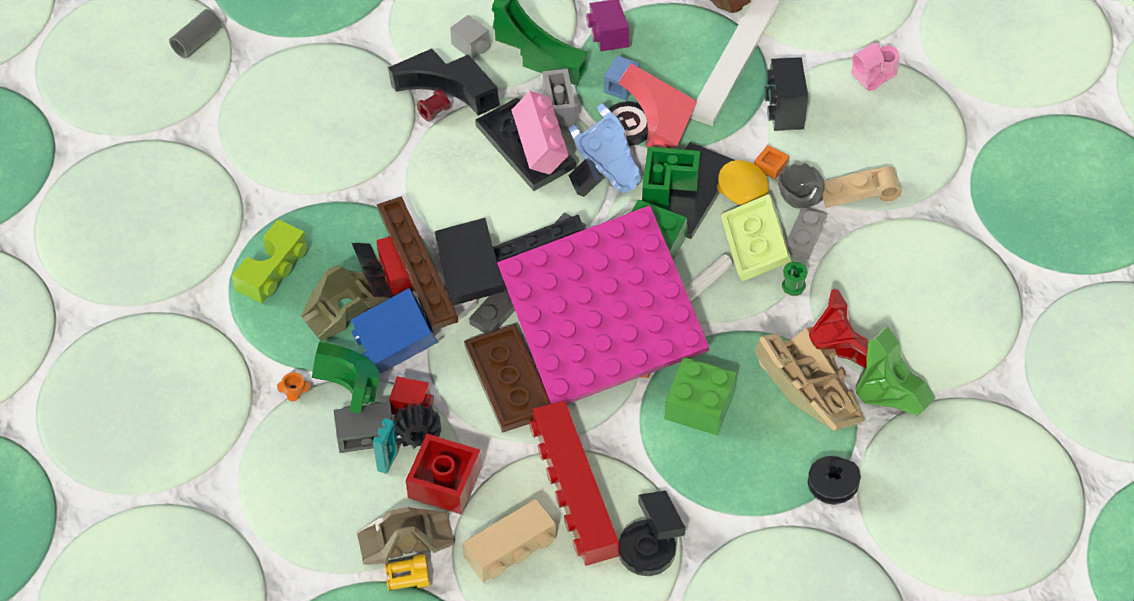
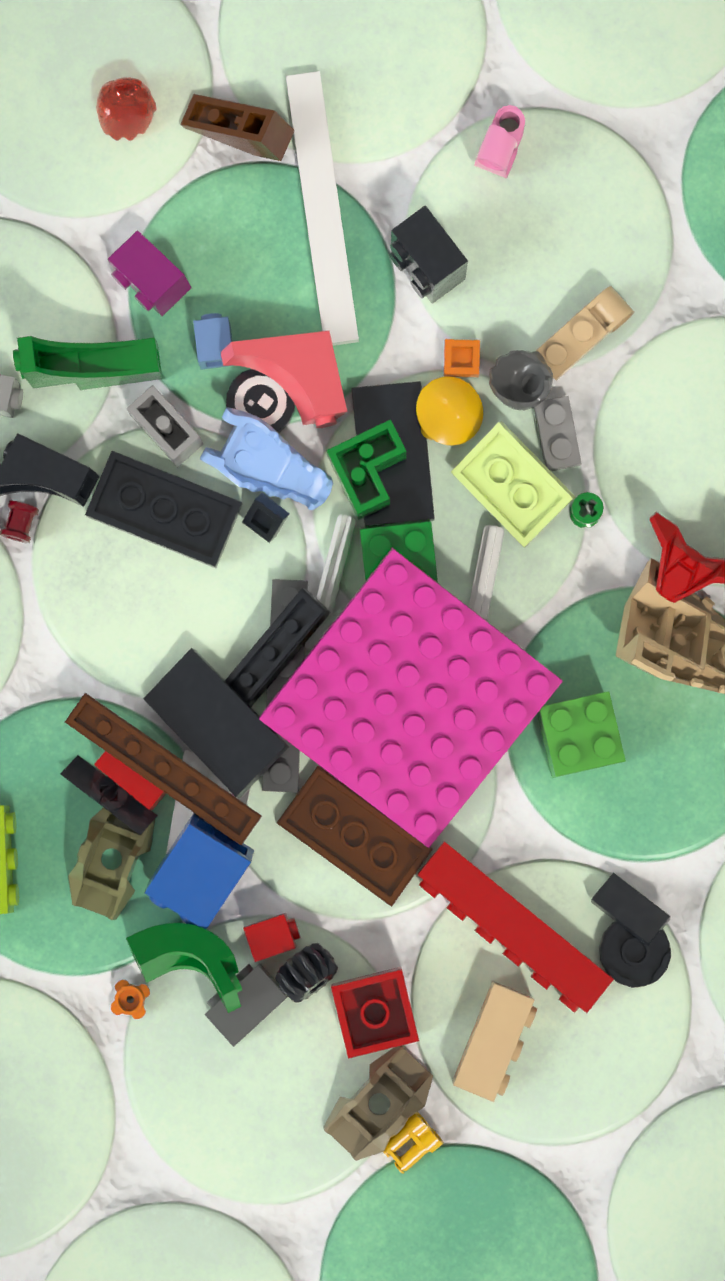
camera: 30 degrees left, 30 degrees up
teal tile [373,418,398,474] -> none
bright pink brick [512,91,568,175] -> none

